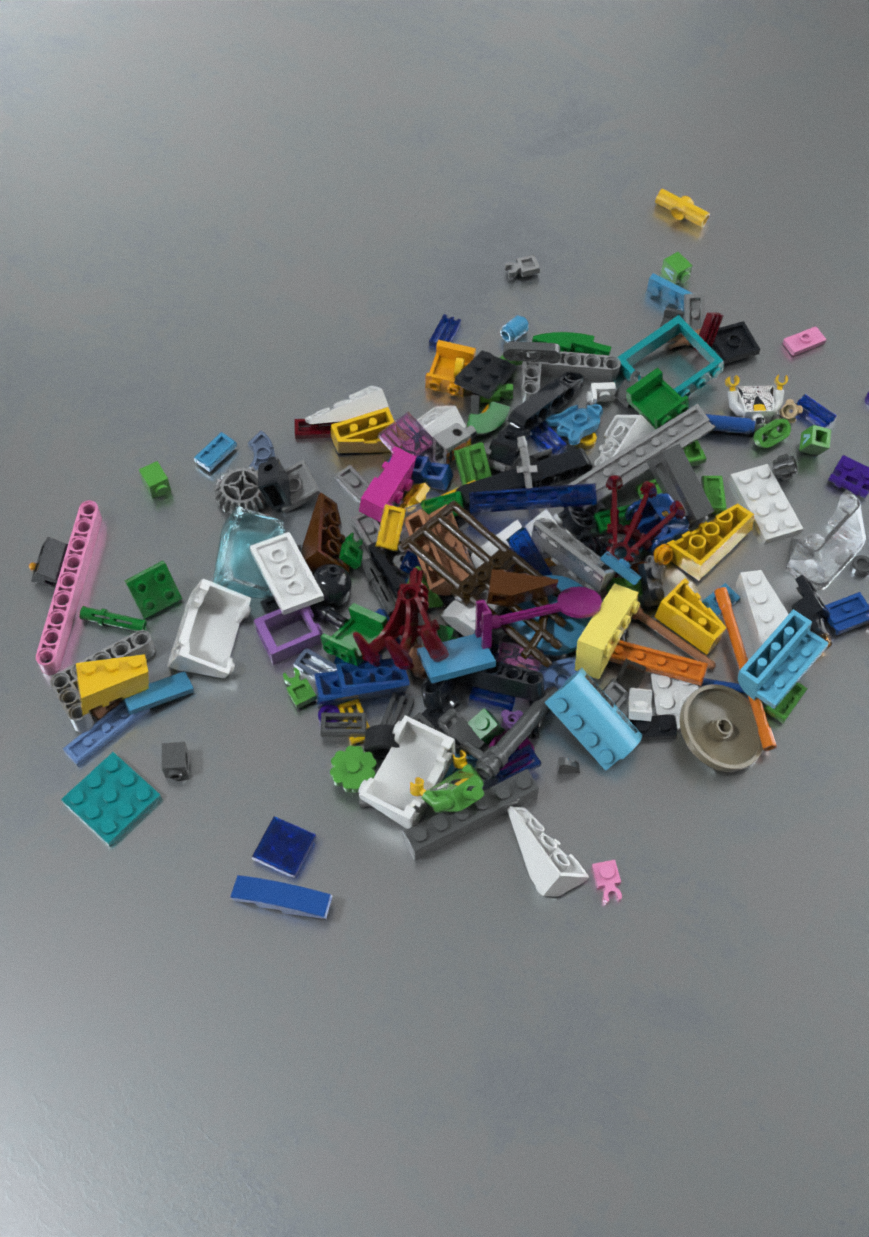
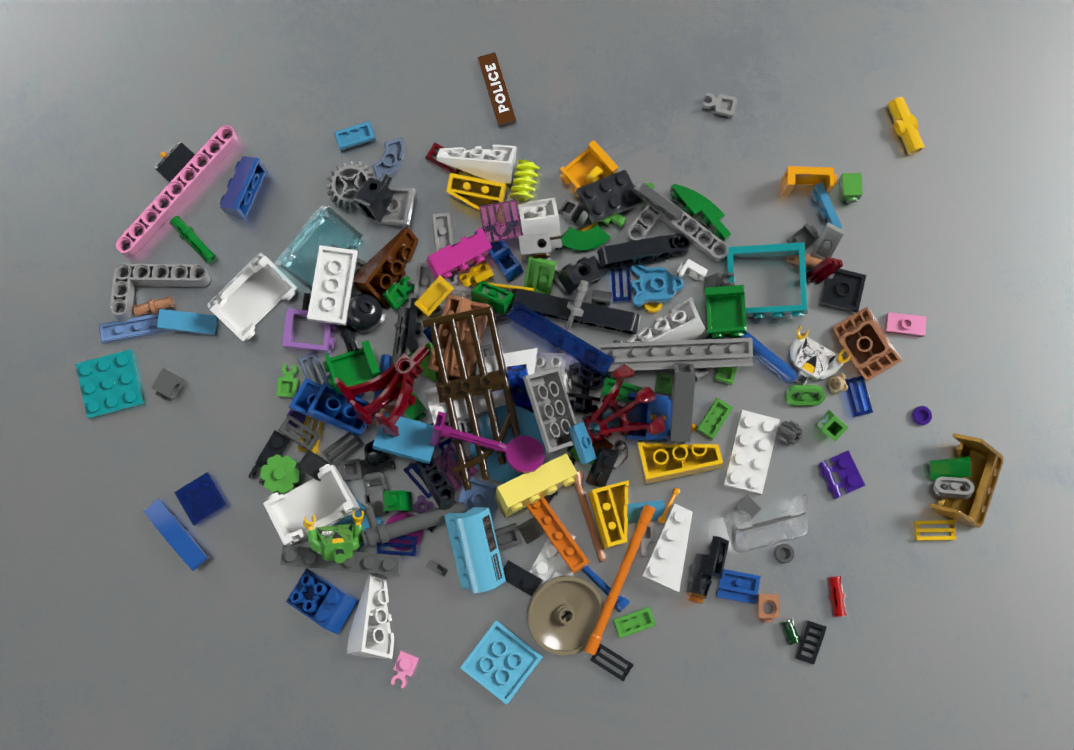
camera: 40 degrees right, 20 degrees up
yellow wedge [76,654,149,715] -> none
green plate [124,560,183,619] -> none
bright green brick [139,461,171,499] -> none
clear blue tile [429,314,461,348] -> none
reddish brown slope [487,569,558,607] -> none
dark azure brick [500,315,529,342] -> none
white bracket [627,688,652,721] -> none
light orange plate [654,544,673,565] -> none
medium azure brick [738,609,829,709] -> none
none -> blue slope [220,156,267,220]
none -> black hinge [248,430,292,486]
none -> blue slope [286,568,358,635]
none -> medium azure plate [460,620,543,705]
none -> reddish brown tile [478,52,516,127]
none -> neon yellow piece [509,159,540,202]
none -> dark grey slope [558,198,585,225]
none -> black tile [590,643,634,682]
none -> light grey plate [635,523,655,557]
none -> light orange hinge [658,488,680,524]
none -> light orange panel [782,166,837,196]
none -> nougat slope [833,306,902,381]

